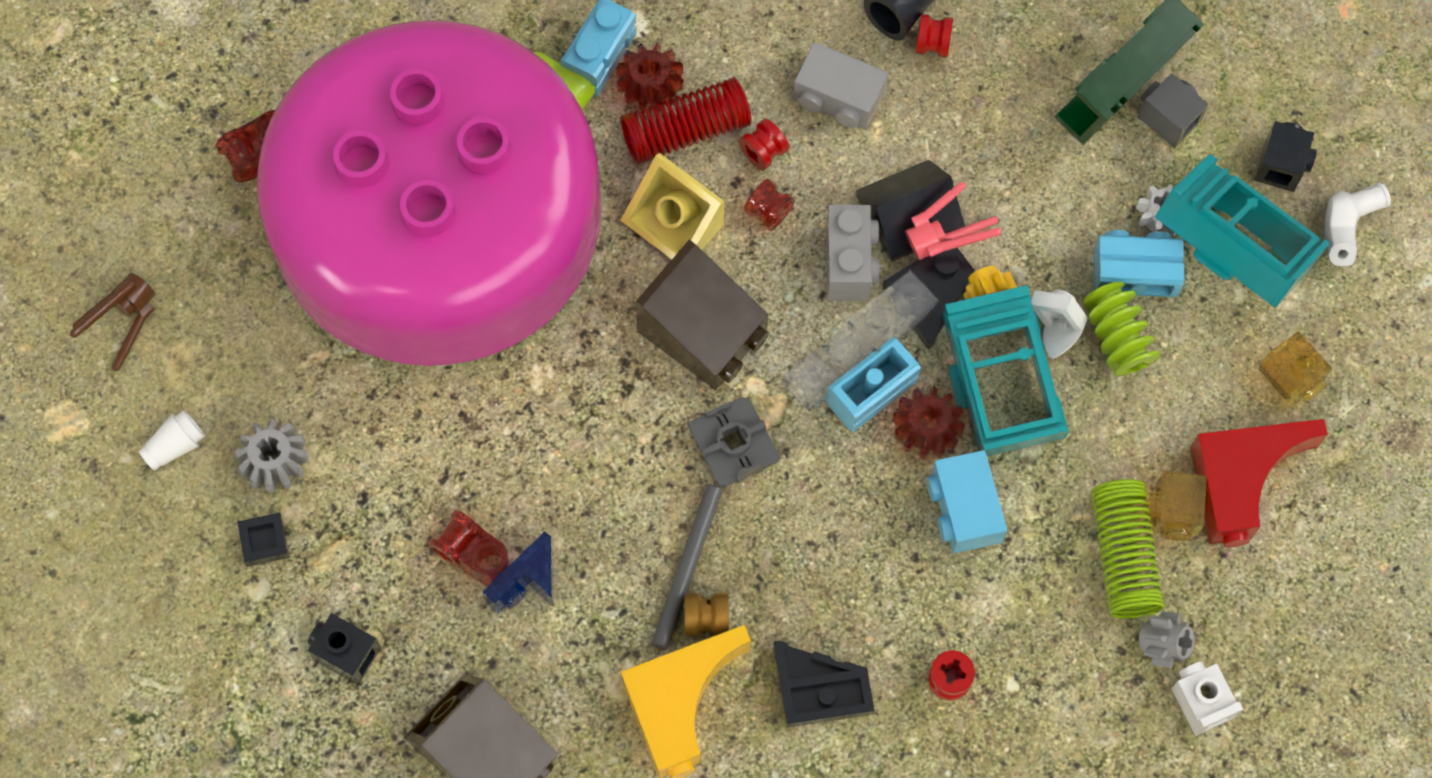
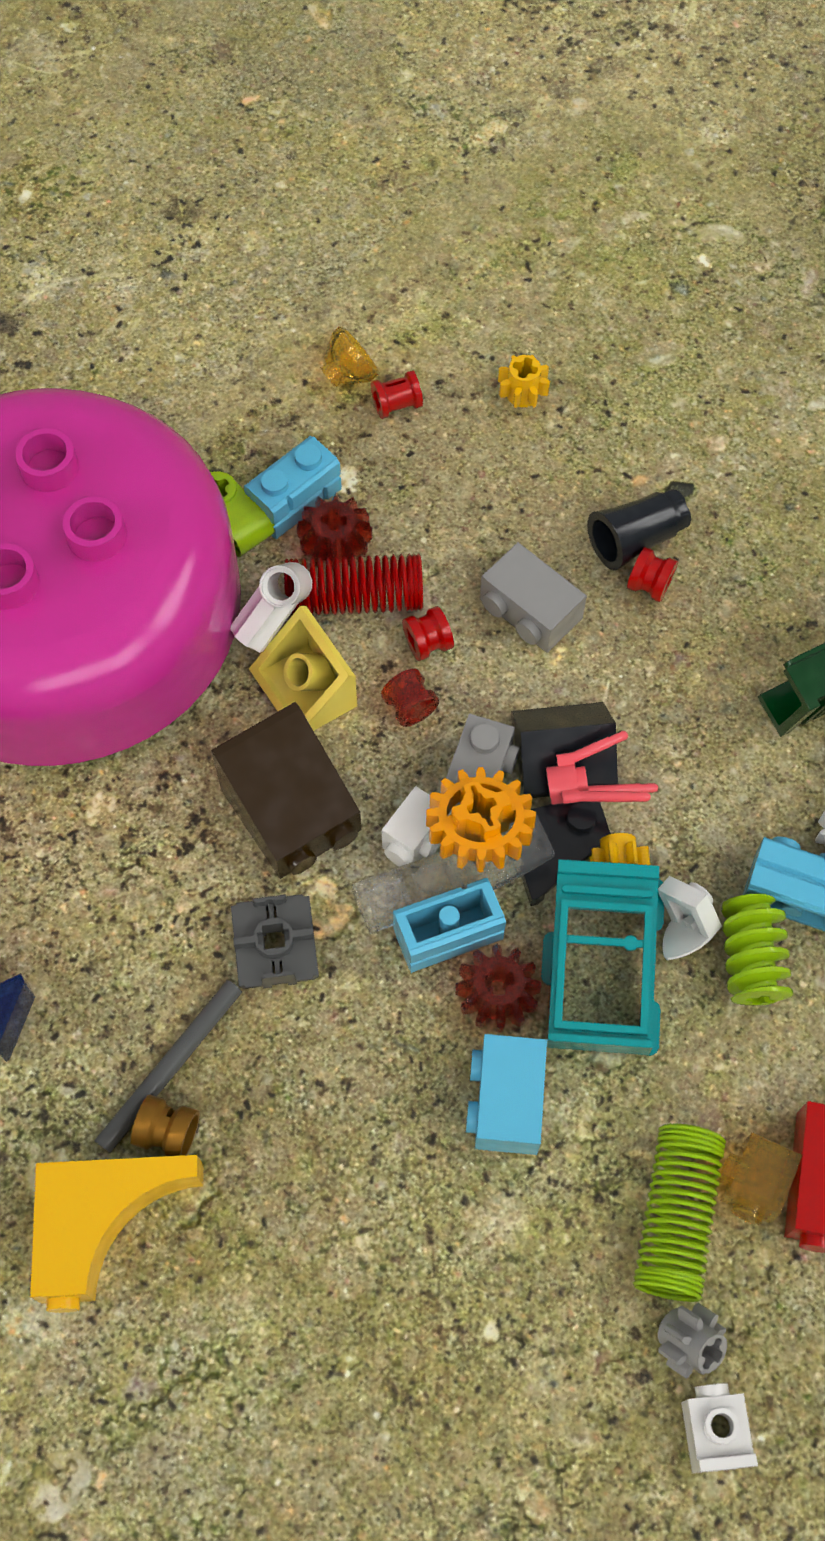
camera: 20 degrees right, 5 degrees down
black wing [773,641,875,728] -> none
red wheel [928,650,975,701] -> none
none -> white piece [230,562,312,653]
none -> white brick [381,786,452,869]
none -> light orange gear [426,767,536,872]

